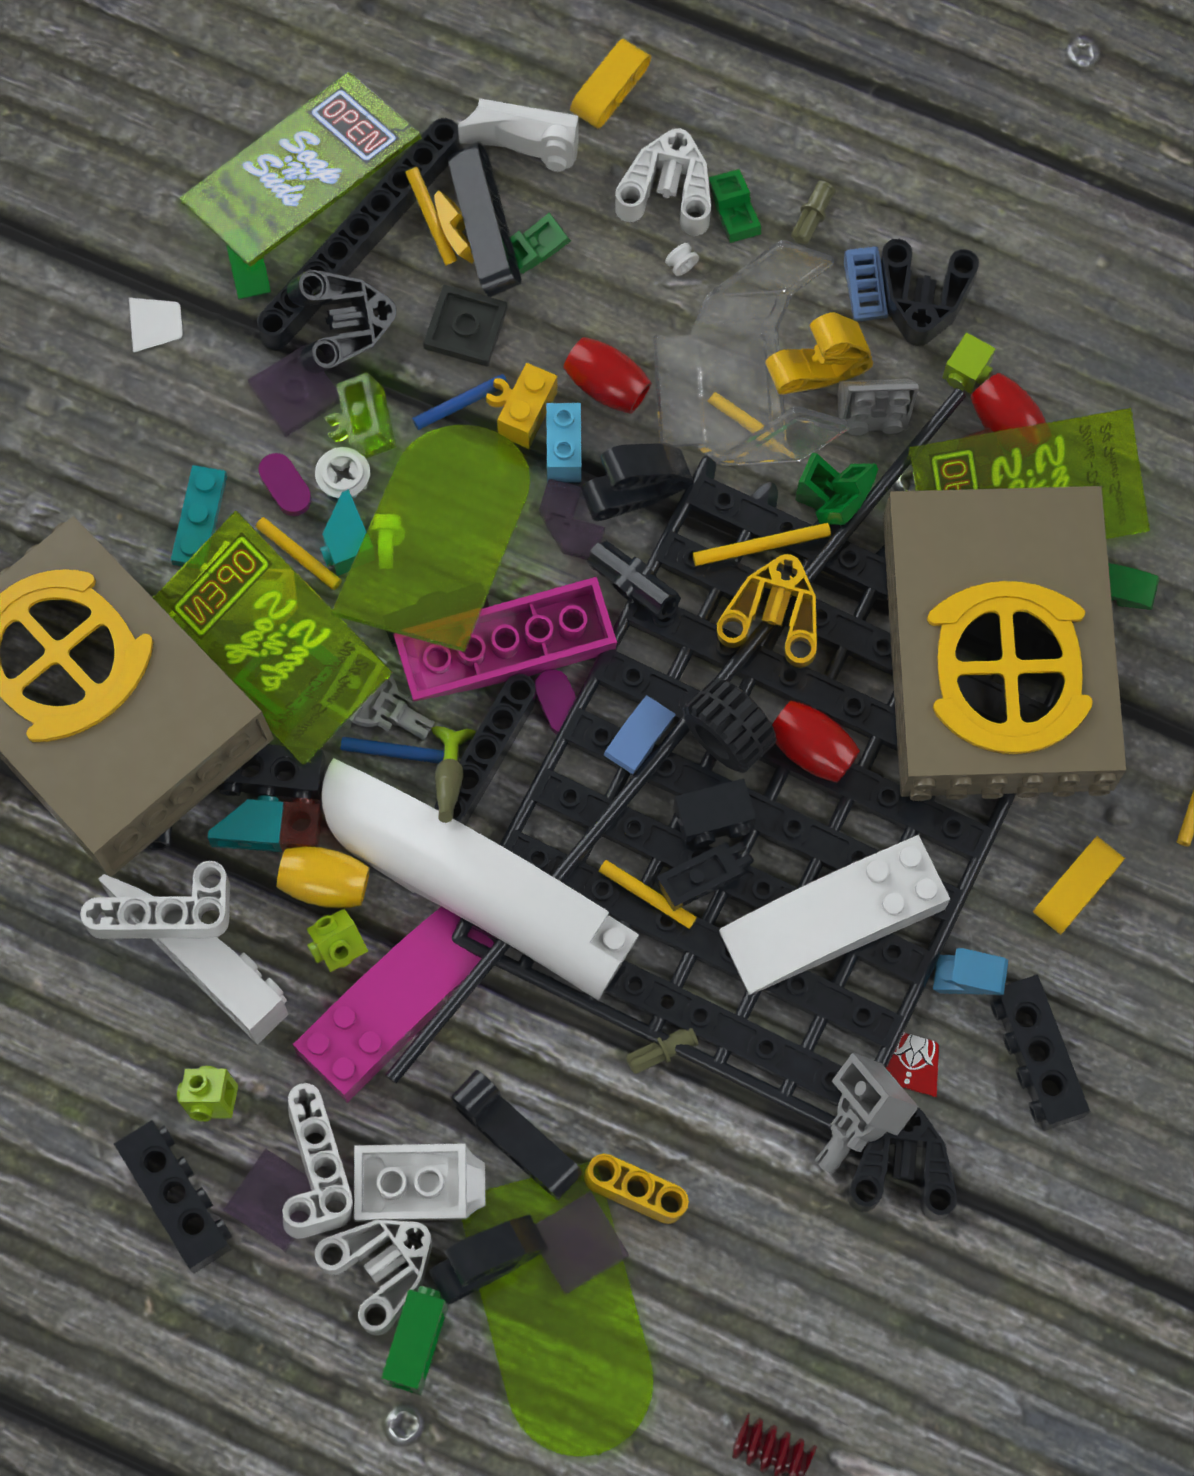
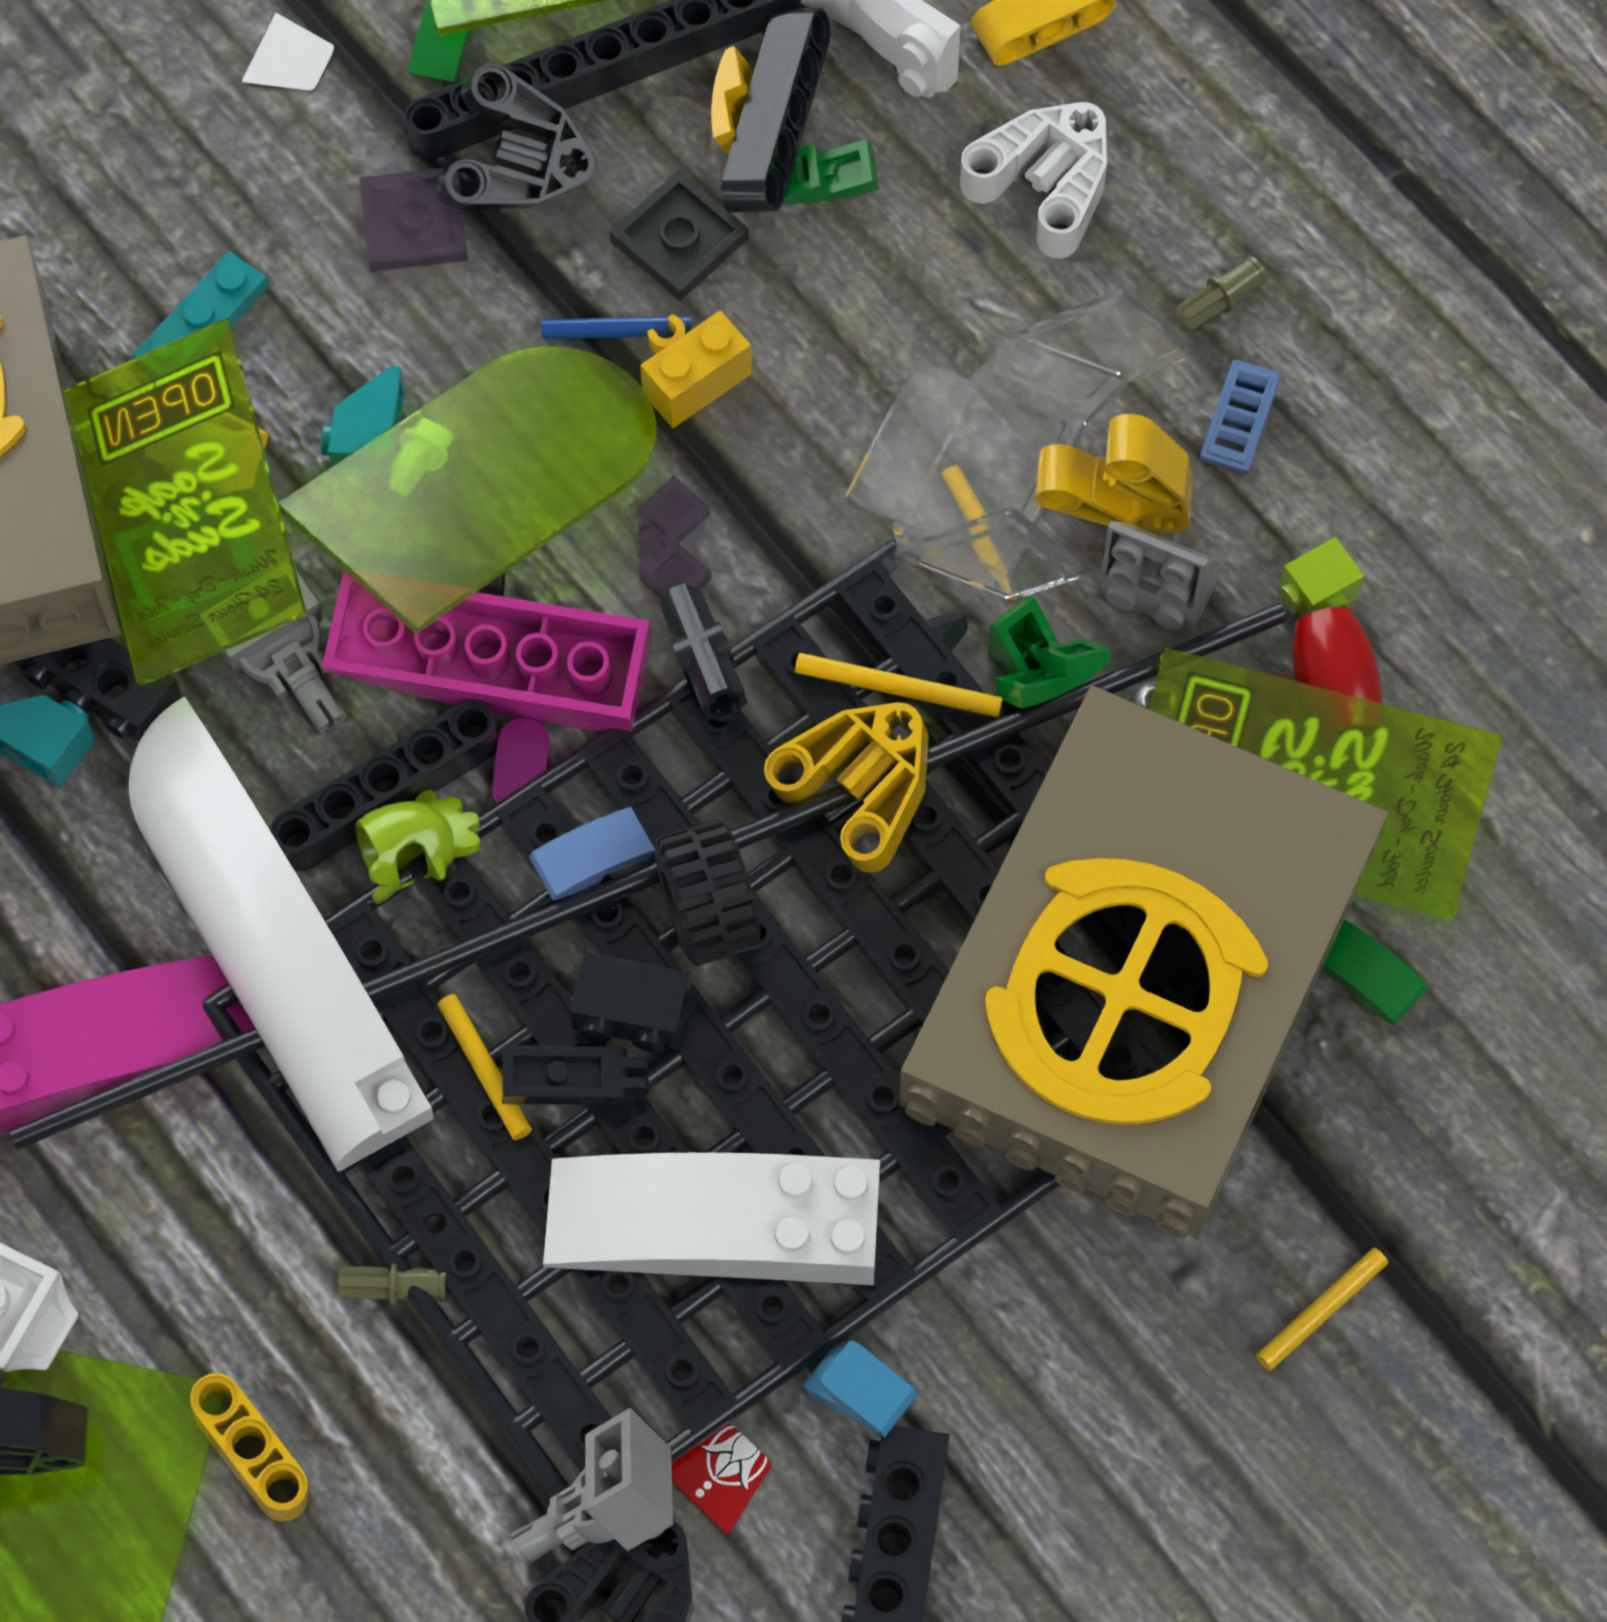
camera: 30 degrees right, 5 degrees down
yellow piece [255,517,342,590] -> none
magenta tile [258,453,312,516] -> none
yellow piece [276,846,370,908] -> none
clear red brick [279,798,323,852] -> none
lime brick [306,908,368,972] -> none
white gear [315,447,371,499] -> none
clear neon green brick [325,372,397,459] -> none
blue piece [341,737,444,764] -> none
yellow piece [405,167,458,266] -> none
olive piece [431,726,476,823] -> none
black beam [451,1070,583,1201] -> none
tile [536,1191,629,1295] -> none
medium azure brick [546,403,581,483] -> none
red piece [563,337,652,414] -> none
black connector [581,443,693,521] -> none
white bush [665,243,699,276] -> none
green slope [708,169,761,243] -> none
red piece [772,700,860,783] -> none
black connector [880,239,979,346] -> none
yellow beam [1033,836,1125,935] -> none
none -> lime piece [355,790,481,904]

